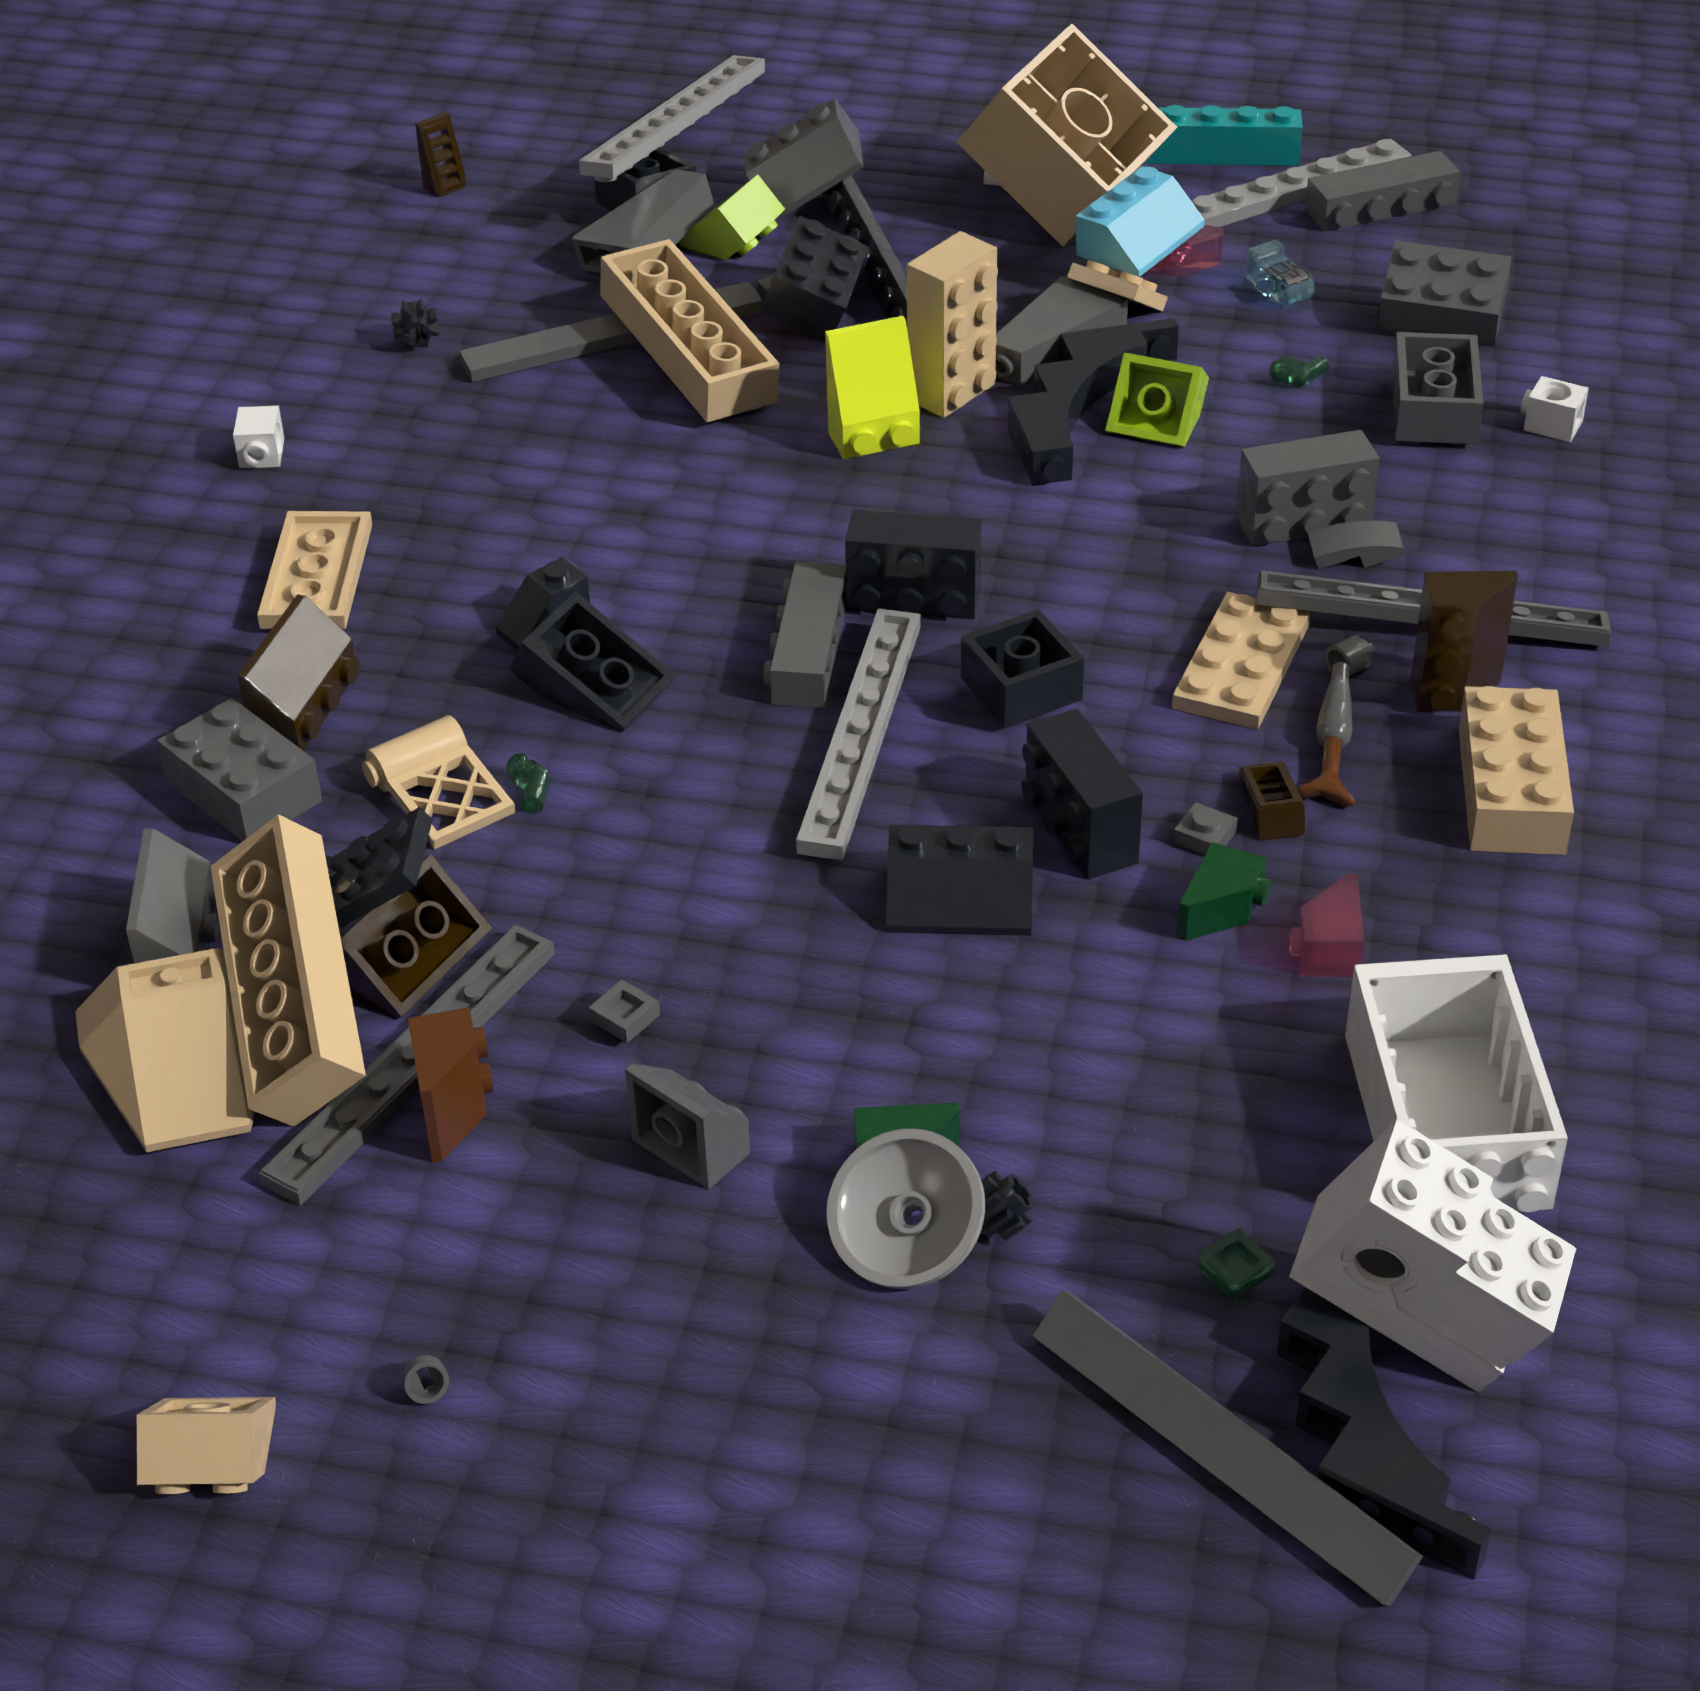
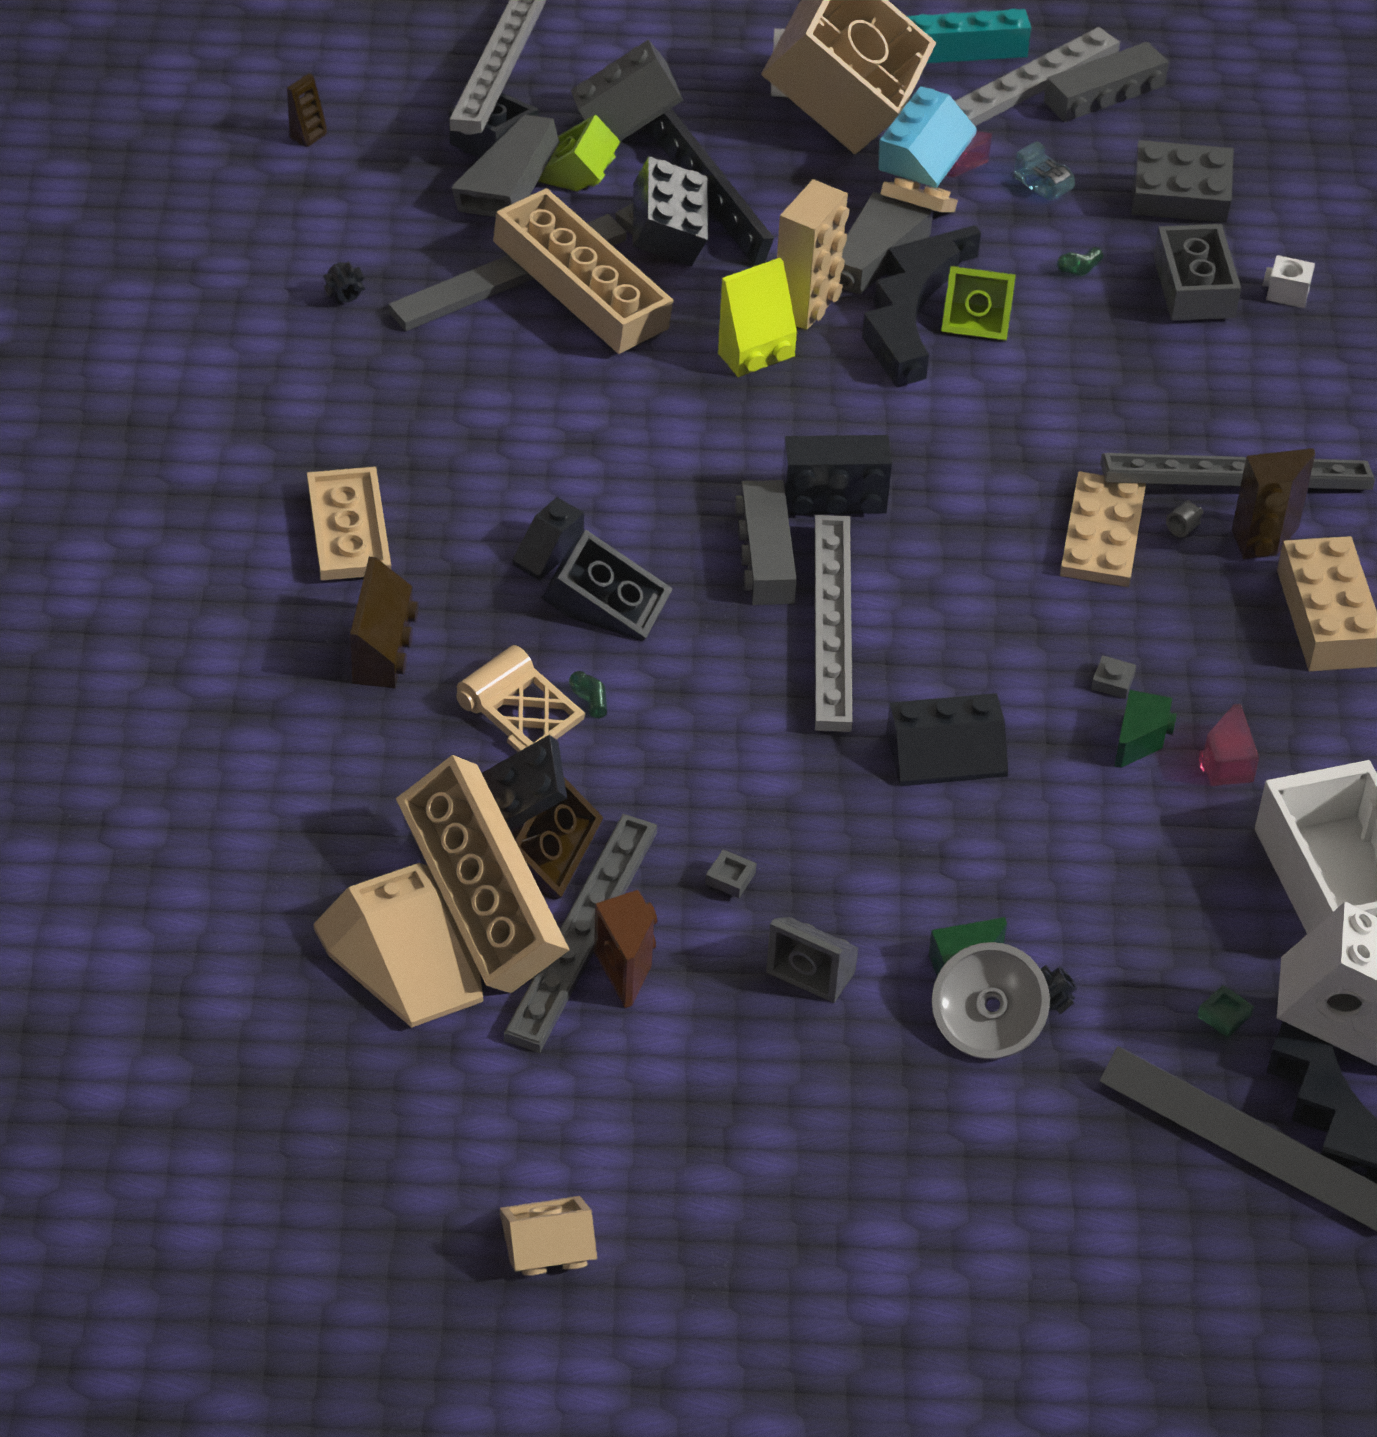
camera: 15 degrees left, 5 degrees up
dark grey slope [126,828,219,963] -> none
dark grey brick [157,698,322,842] -> none
white brick [233,406,284,468] -> none
dark grey hinge [402,1354,449,1404] -> none
black brick [961,609,1084,728] -> none
black brick [1021,708,1143,880] -> none
dark grey brick [1236,430,1380,546] -> none
dark brown slope [1239,761,1305,840] -> none
piece [1297,662,1356,807] -> none
dark grey slope [1308,520,1405,570] -> none

